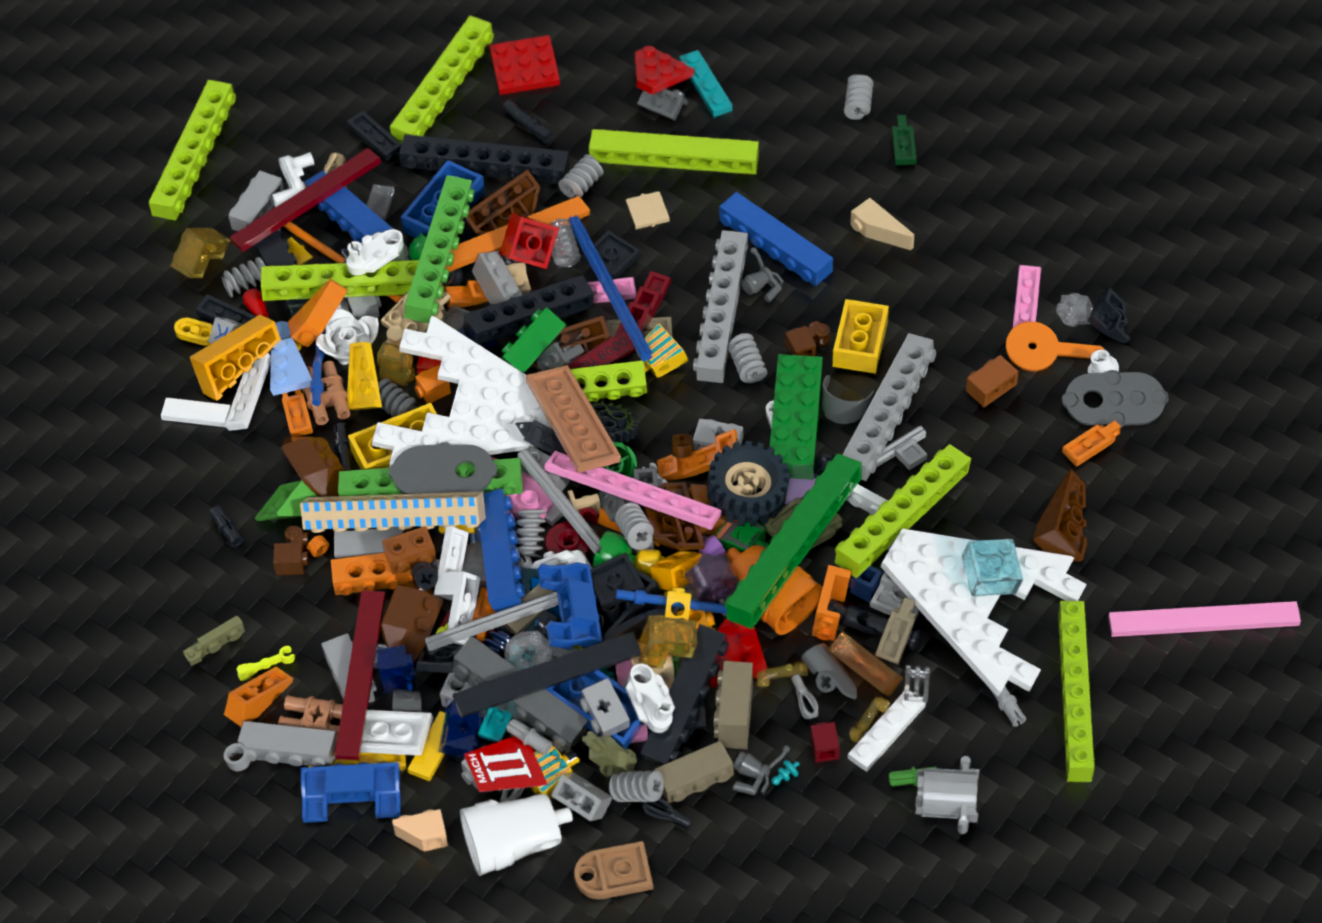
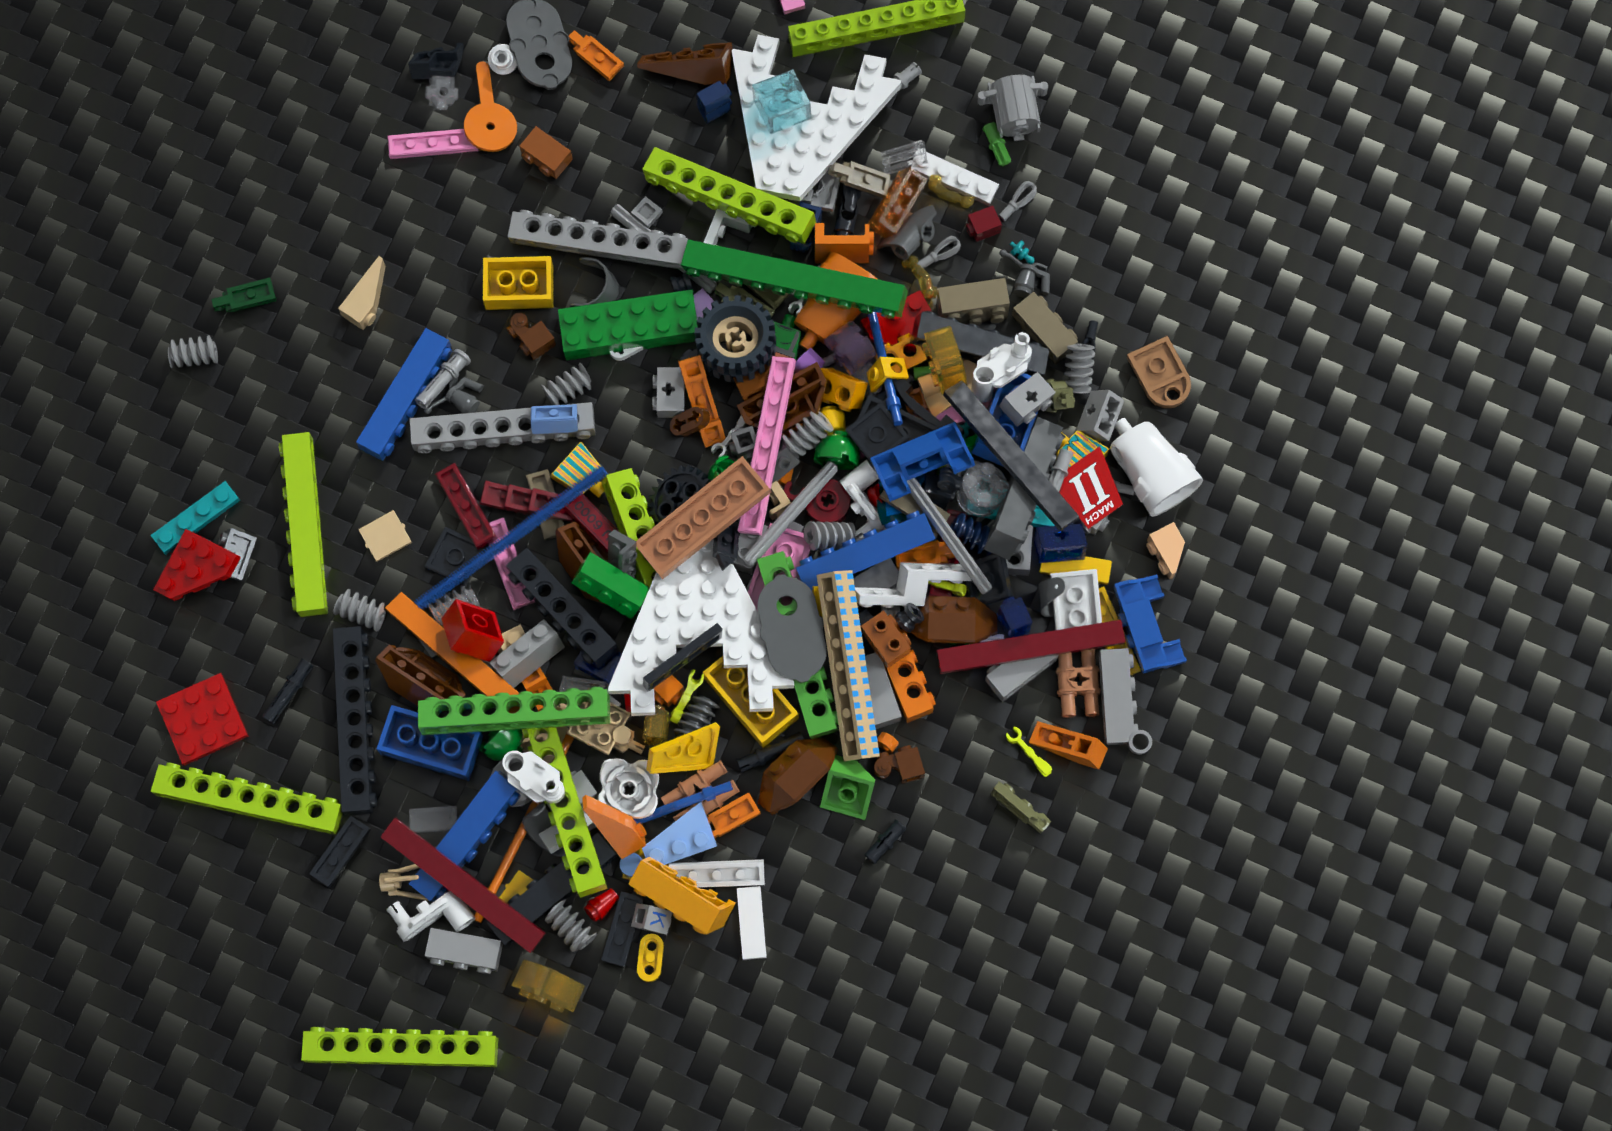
camera: 105 degrees left, 20 degrees up
none -> light grey pin [415,349,471,409]
none -> dark red tile [435,463,498,550]
none -> medium blue slope [531,404,578,434]
none -> black tile [643,623,723,691]
none -> neon yellow piece [670,669,704,724]
none -> dark blue brick [696,81,732,124]
none -> light grey piece [998,181,1037,221]

